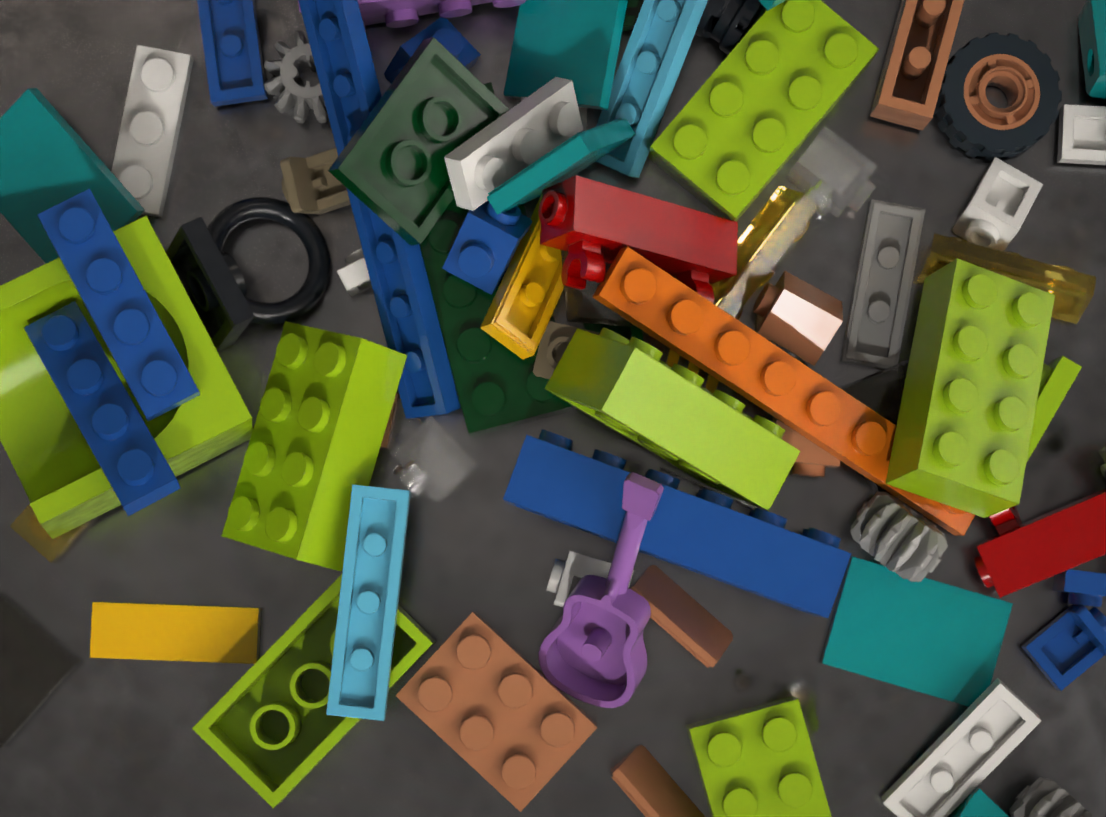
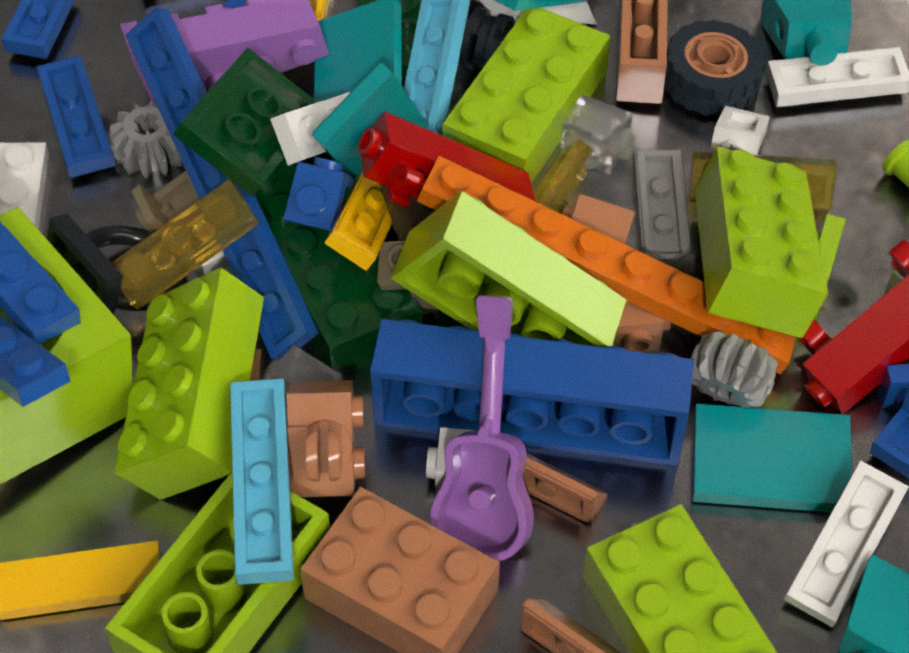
camera: 15 degrees left, 30 degrees down
none -> clear yellow plate [111,179,260,310]
none -> nougat brick [286,380,366,497]

